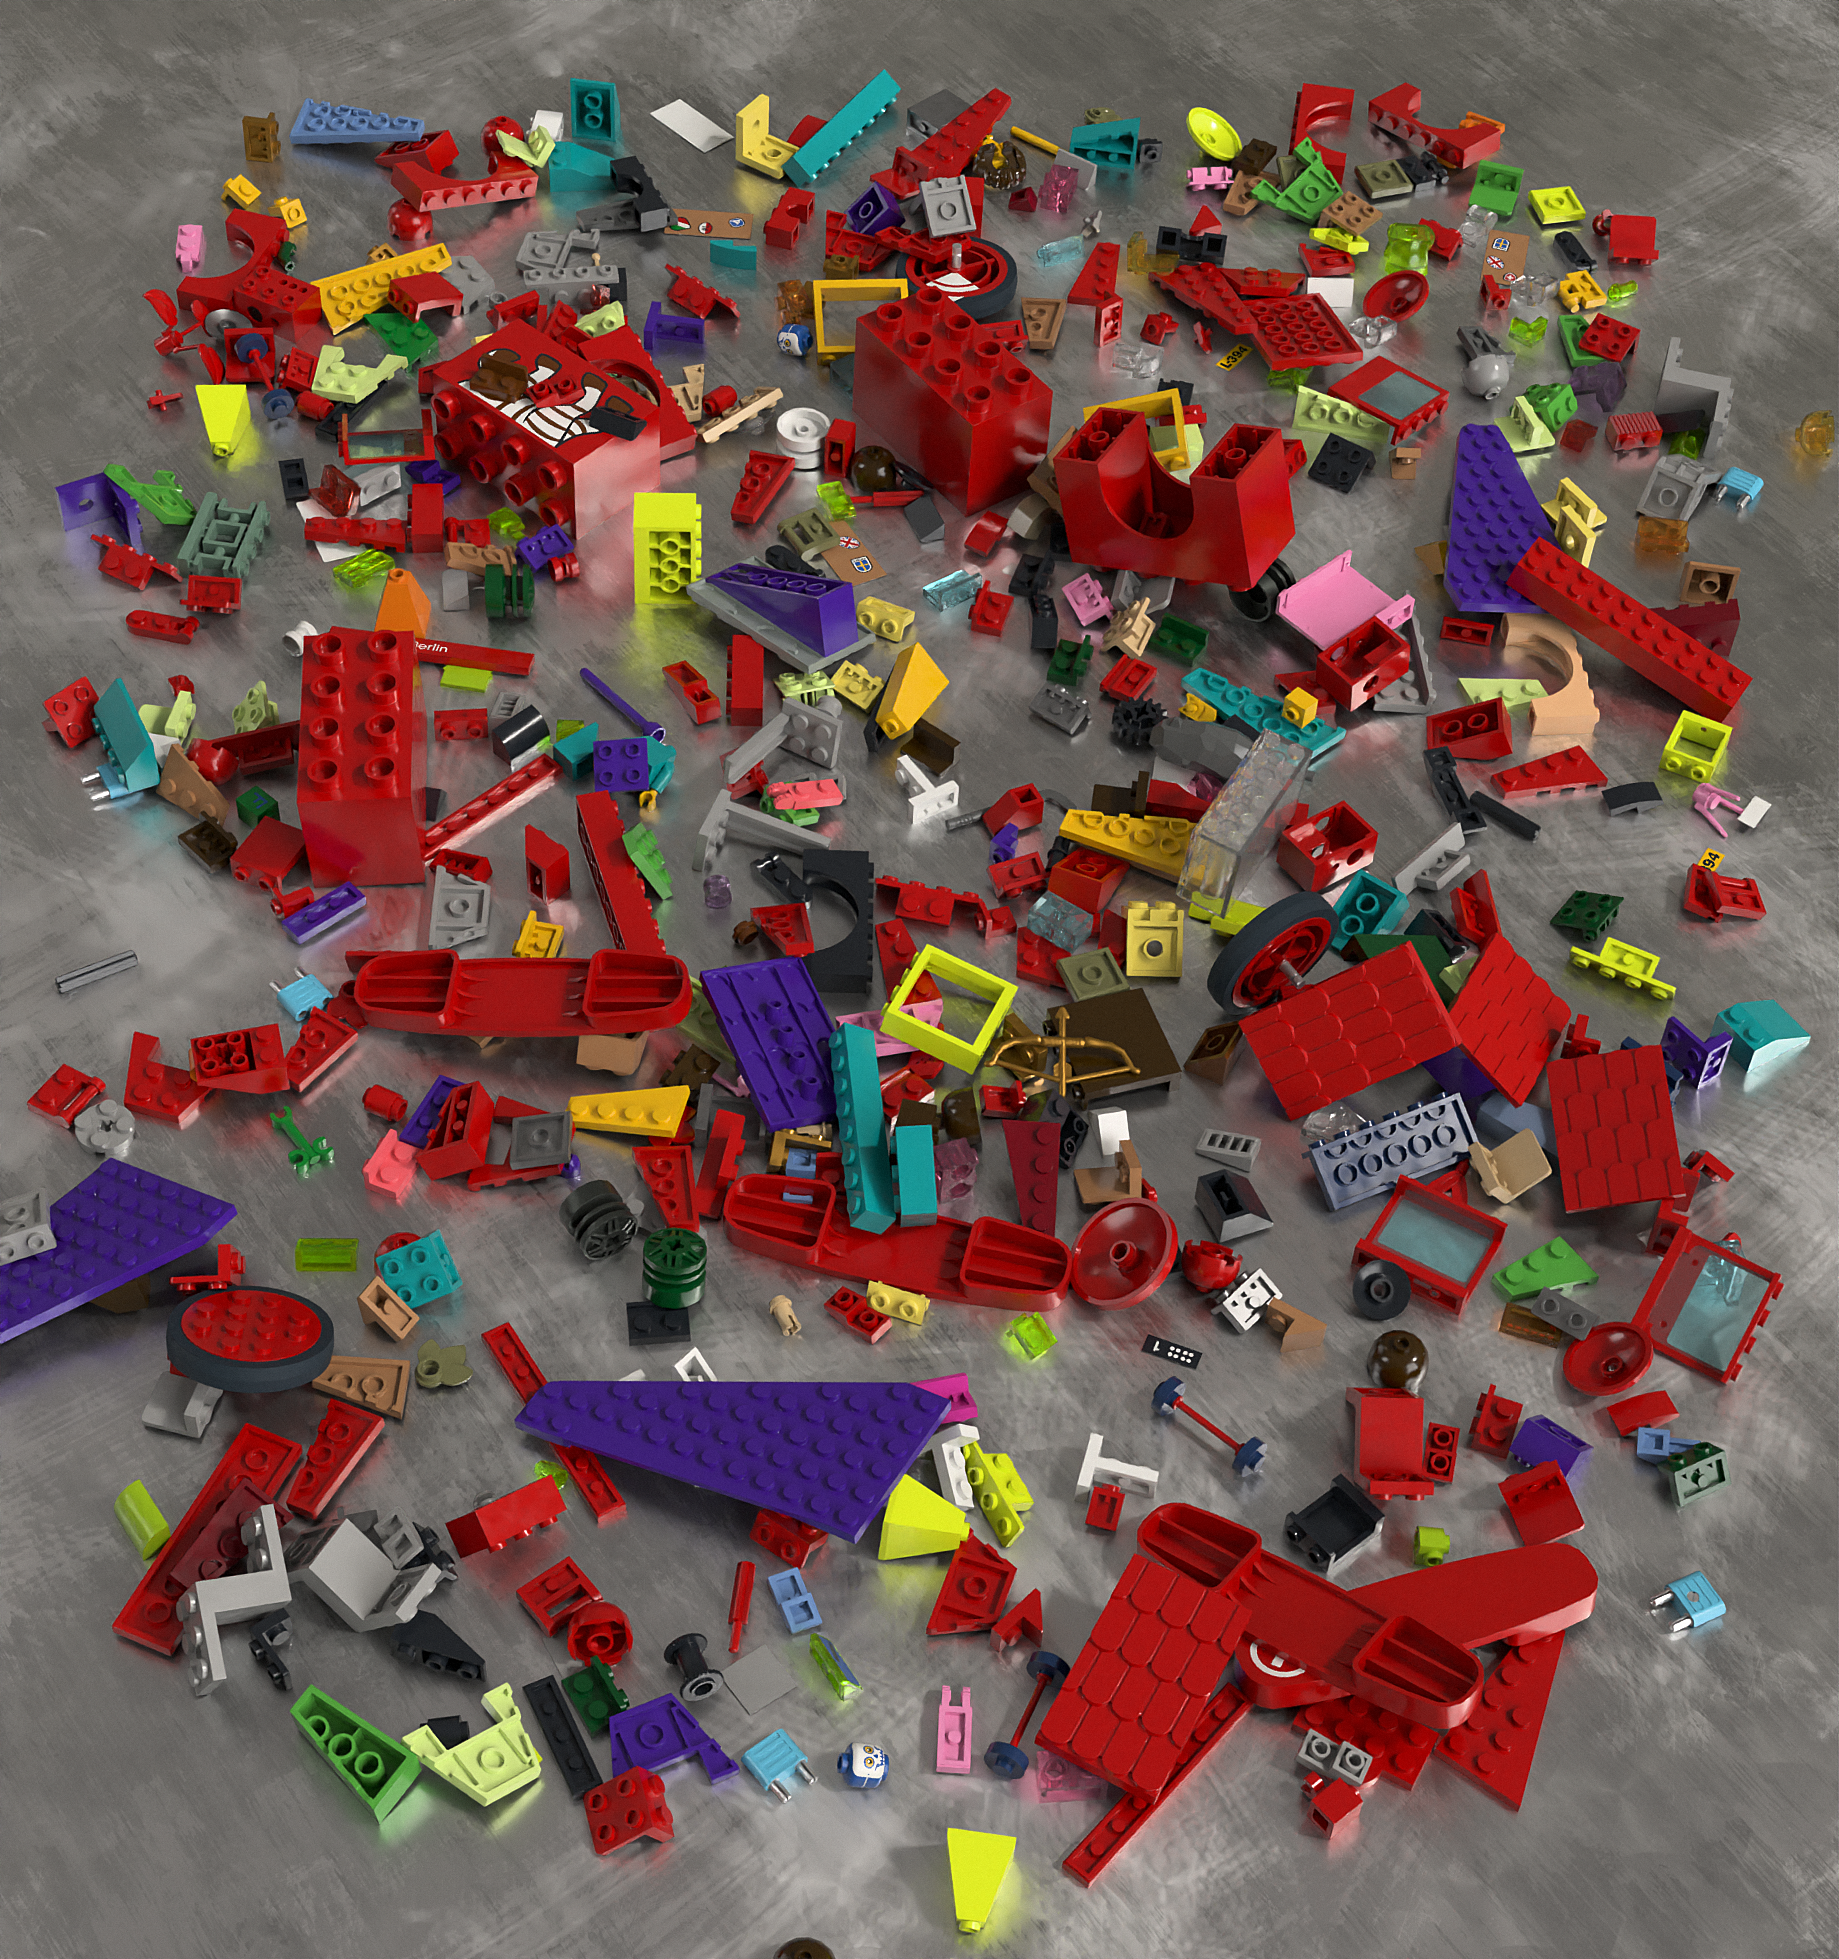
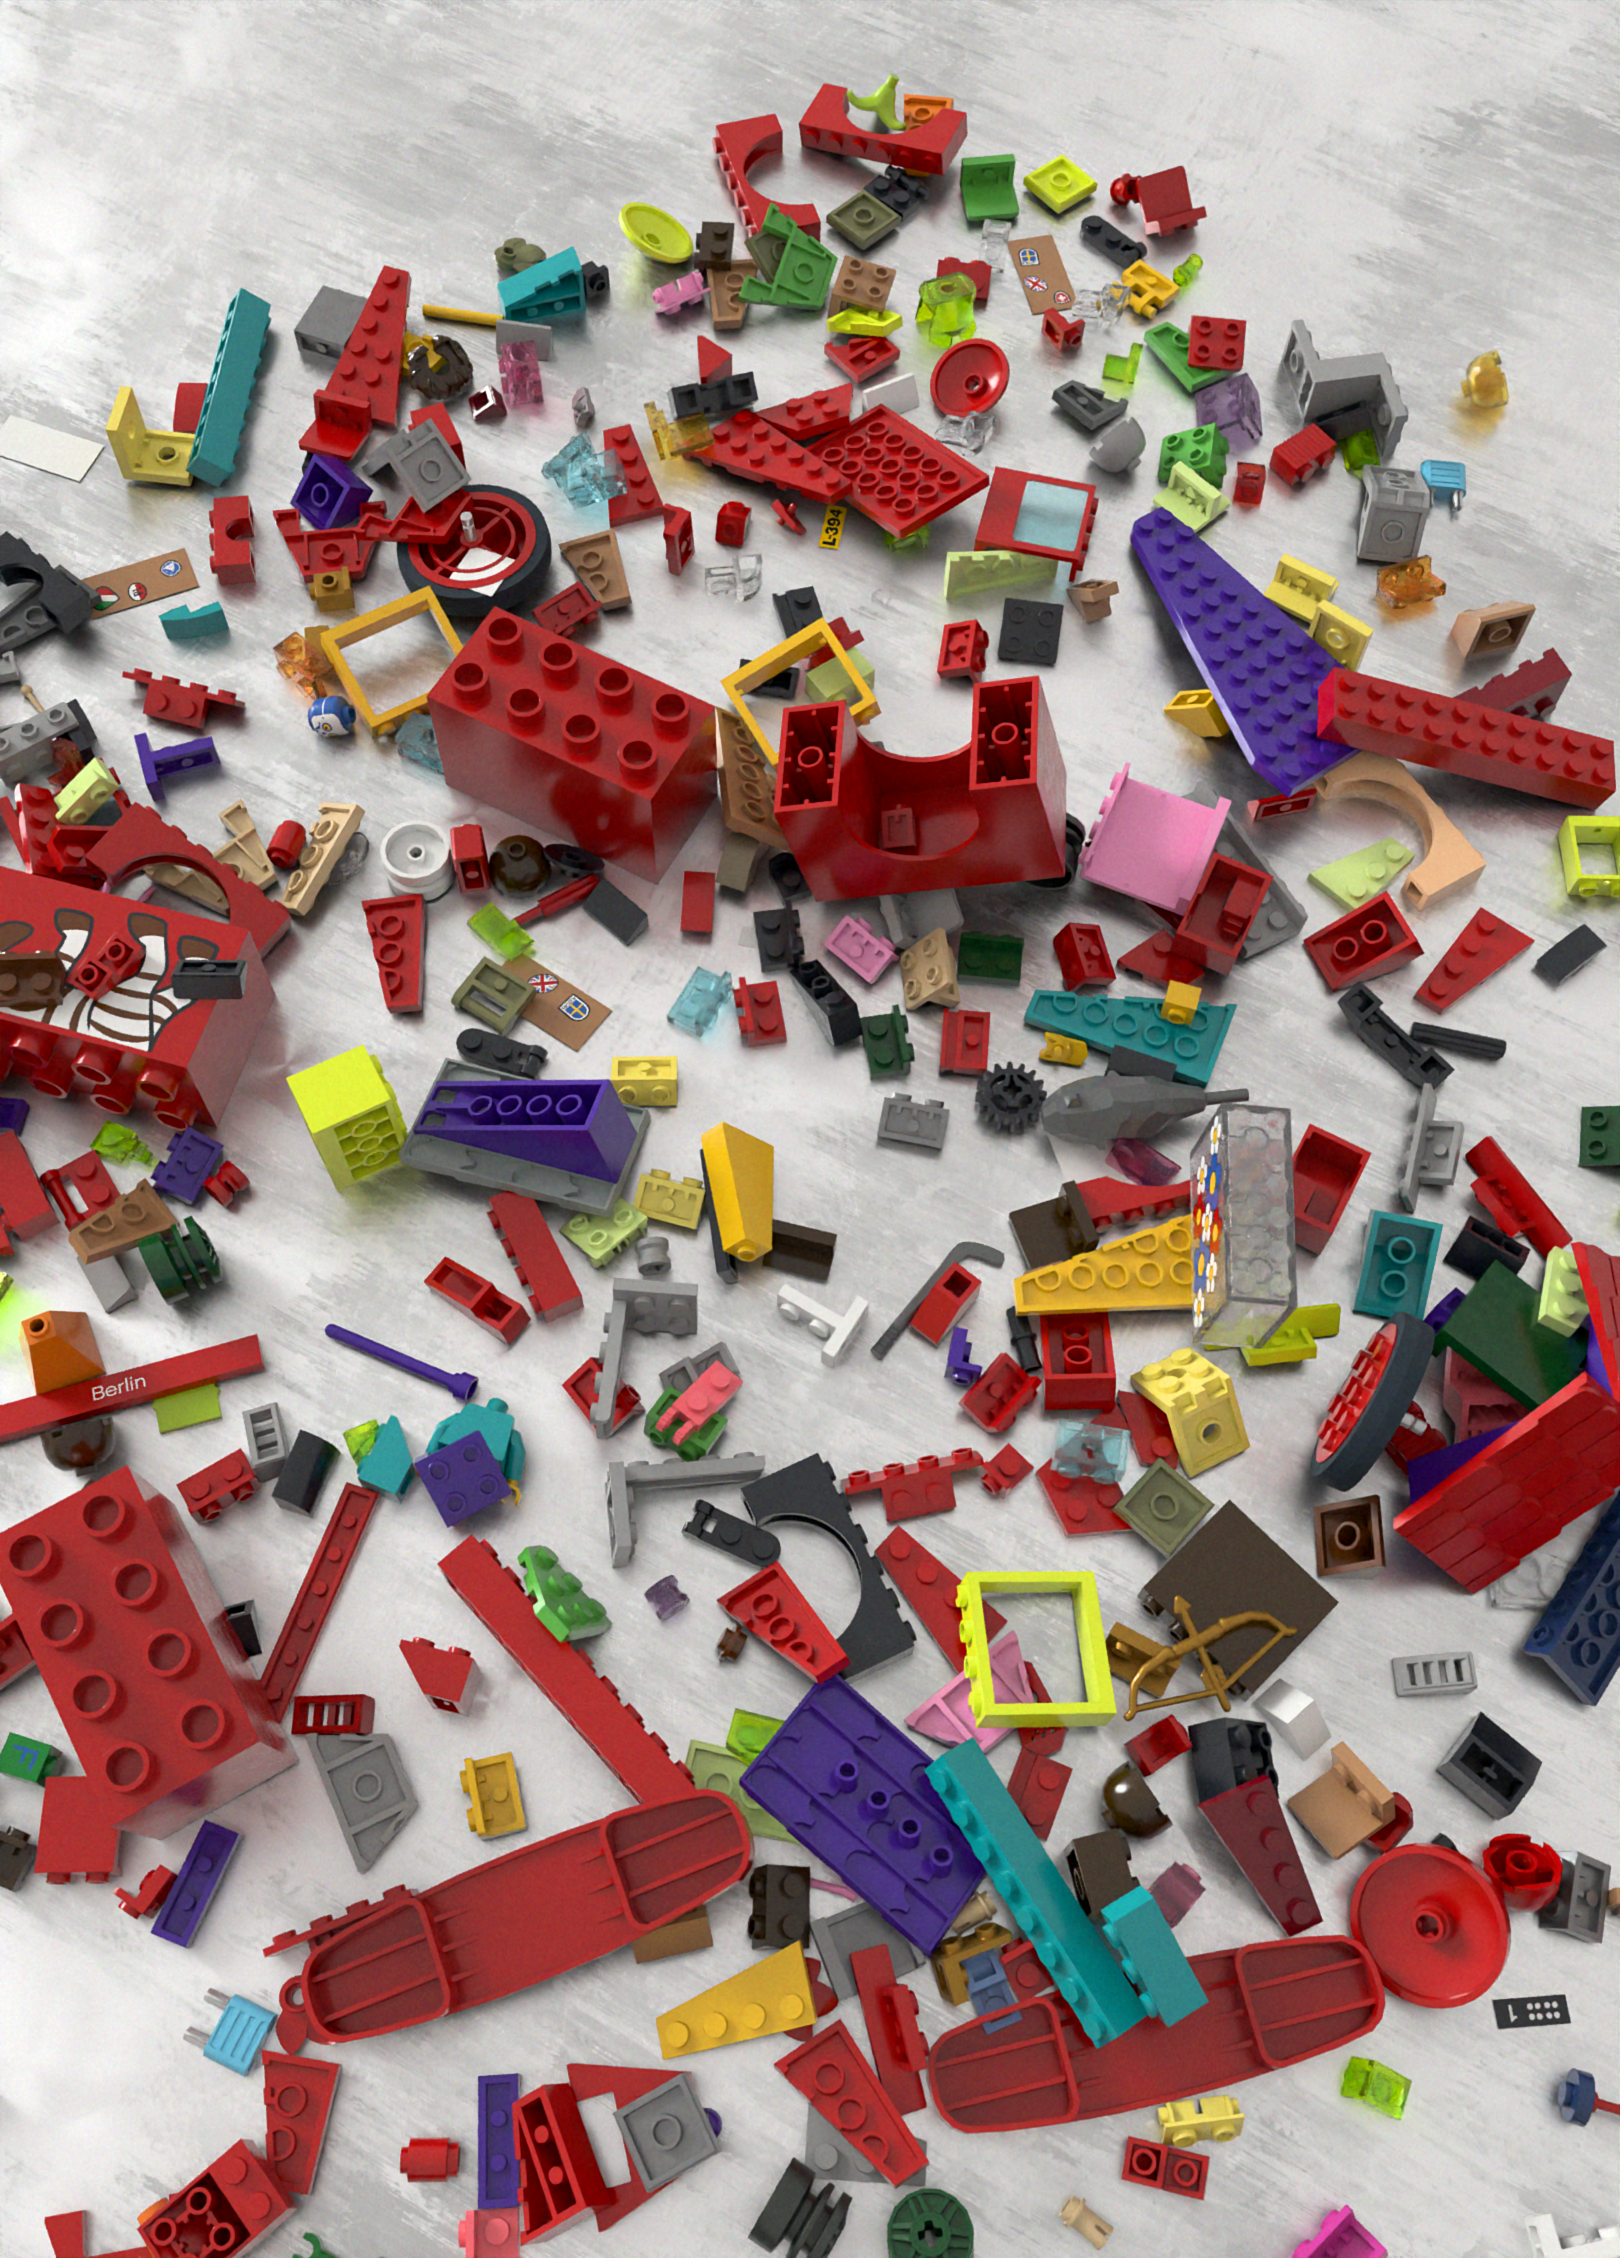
camera: 25 degrees left, 15 degrees up
none -> clear light blue brick [561,448,627,510]
none -> lime piece [847,74,907,131]
none -> red bracket [1053,922,1117,992]

